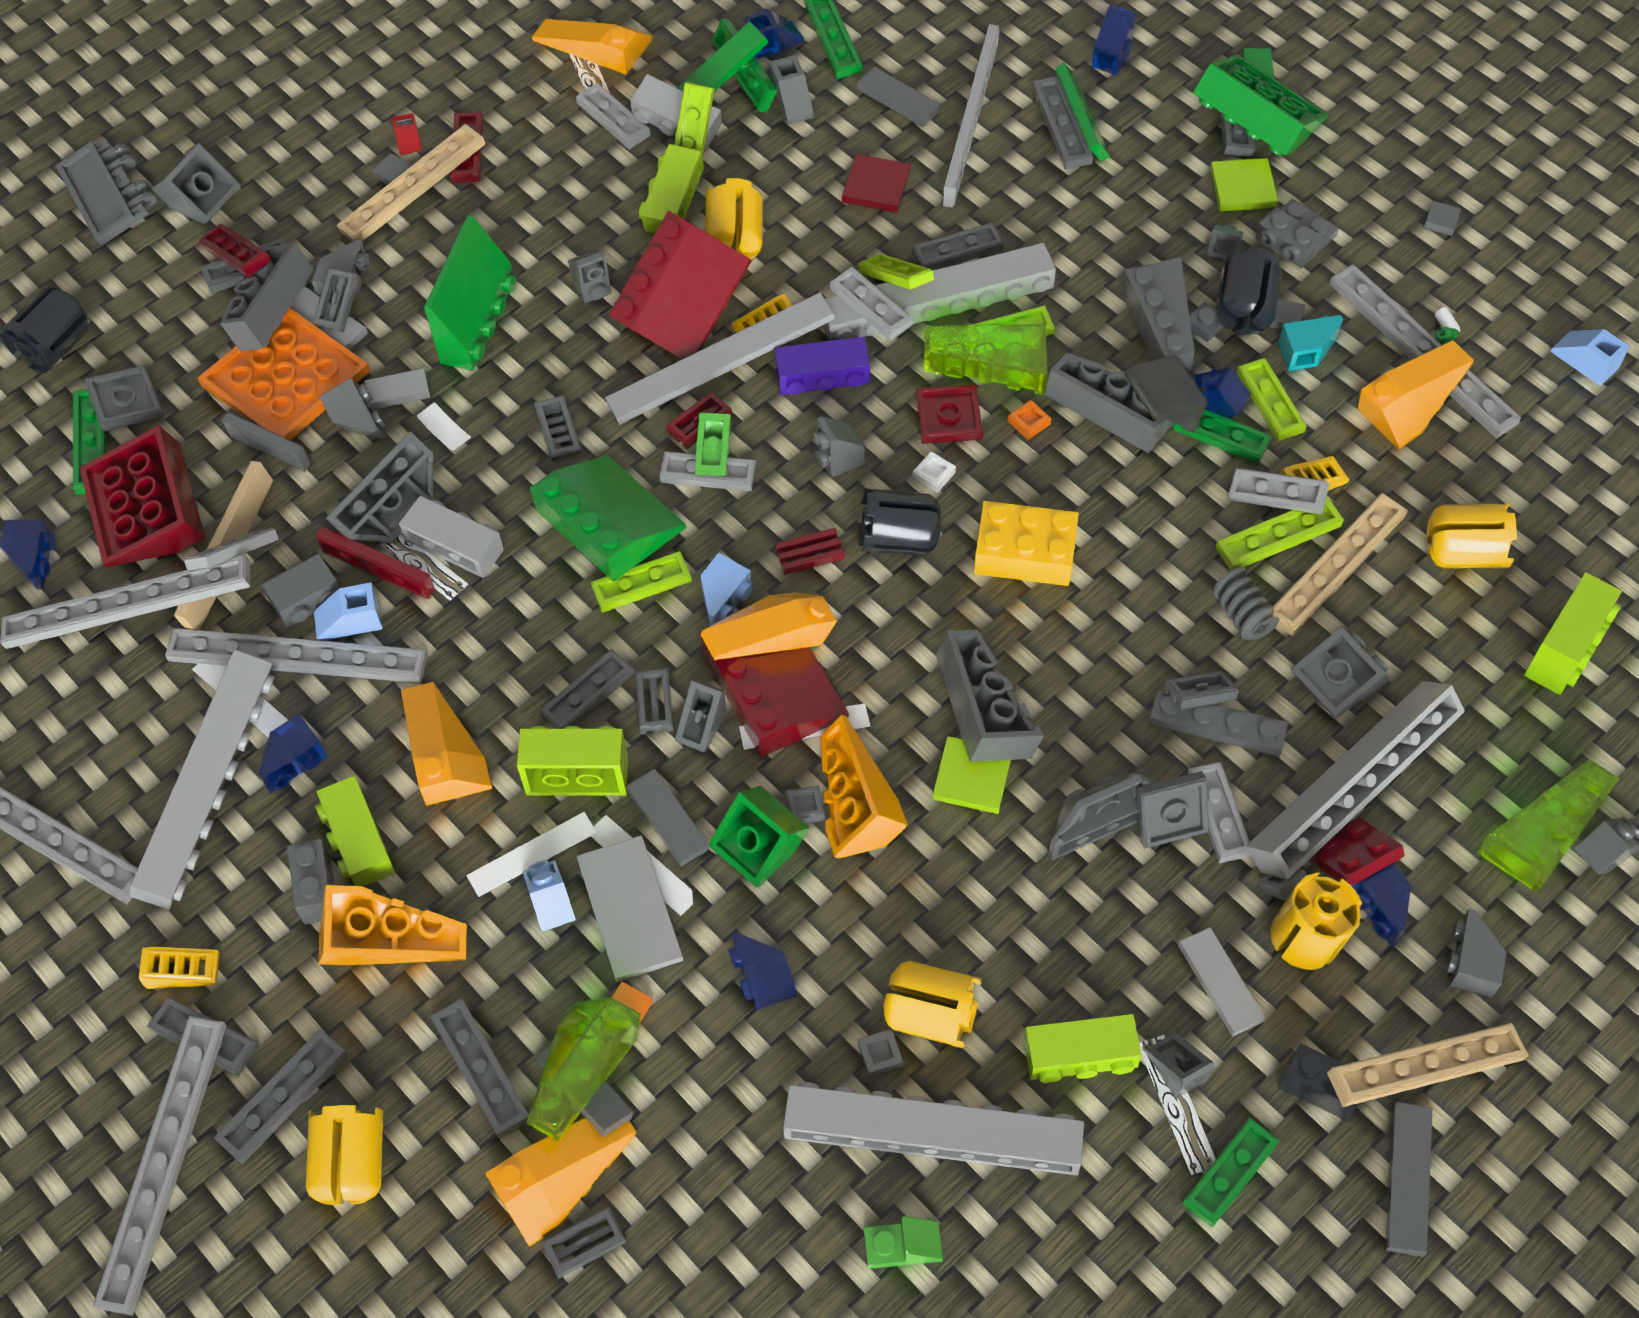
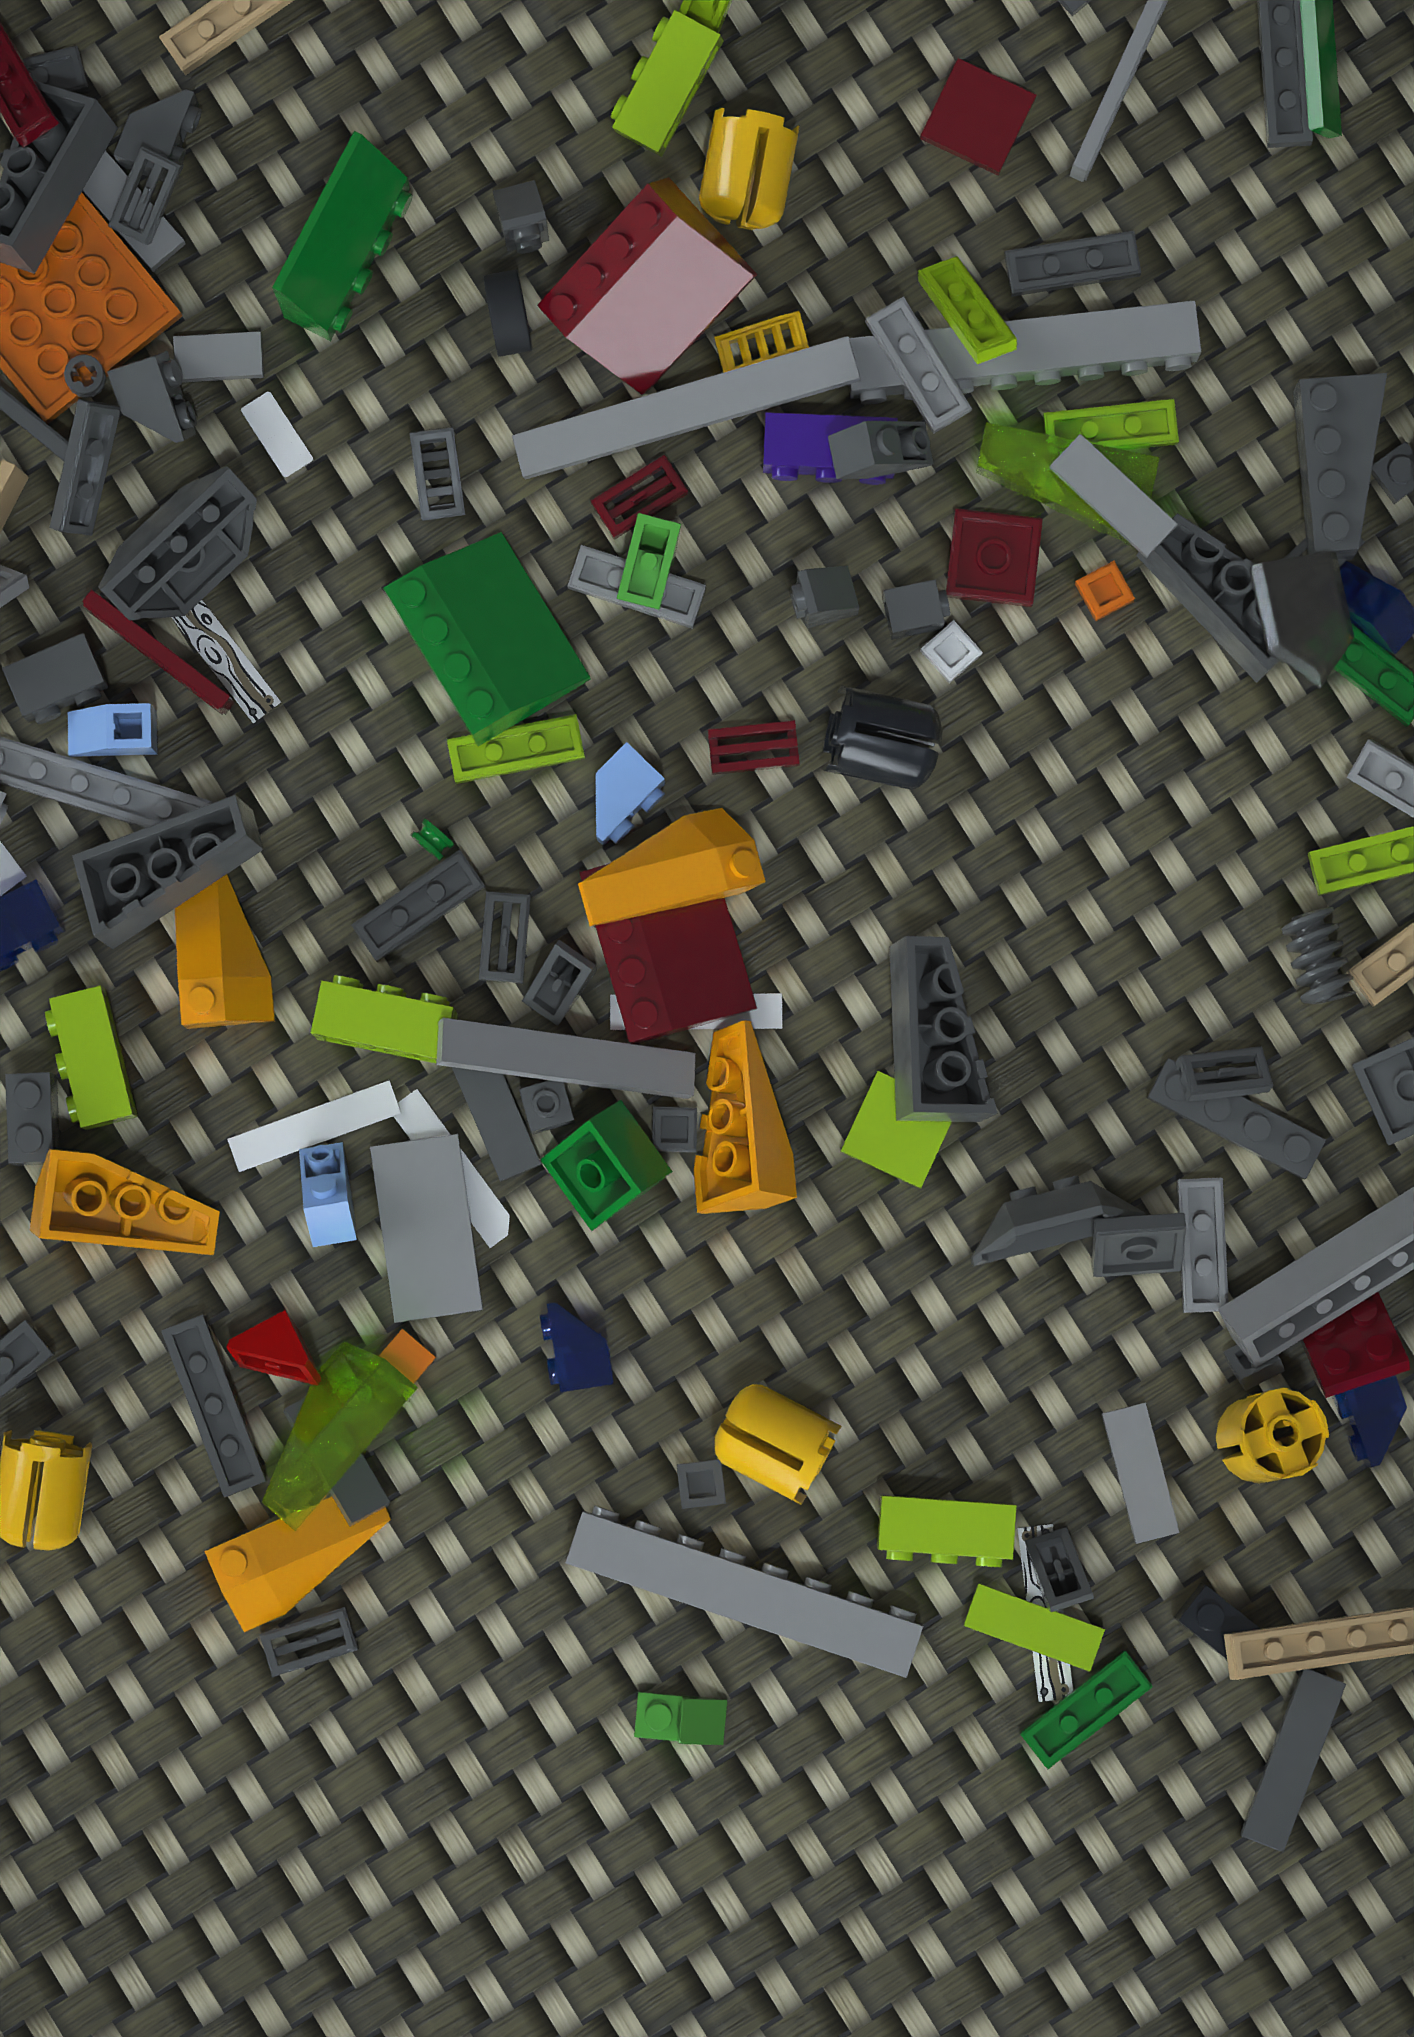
camera: 10 degrees right, 25 degrees up
light grey brick [399,496,504,578] -> none
yellow brick [974,501,1079,586] -> none
none -> dark grey tile [49,399,121,536]
none -> dark grey bush [64,355,106,398]
none -> dark grey wedge [72,795,264,950]
none -> red slope [226,1310,322,1386]
none -> green bush [410,818,454,861]
none -> light grey tile [436,1018,696,1099]
none -> black tyre [483,270,532,357]
none -> dark grey brick [519,1080,575,1135]
none -> dark grey slope [828,421,934,479]
none -> dark grey brick [882,579,950,640]
none -> lime tile [963,1583,1105,1672]
none -> light grey tile [1049,434,1178,558]

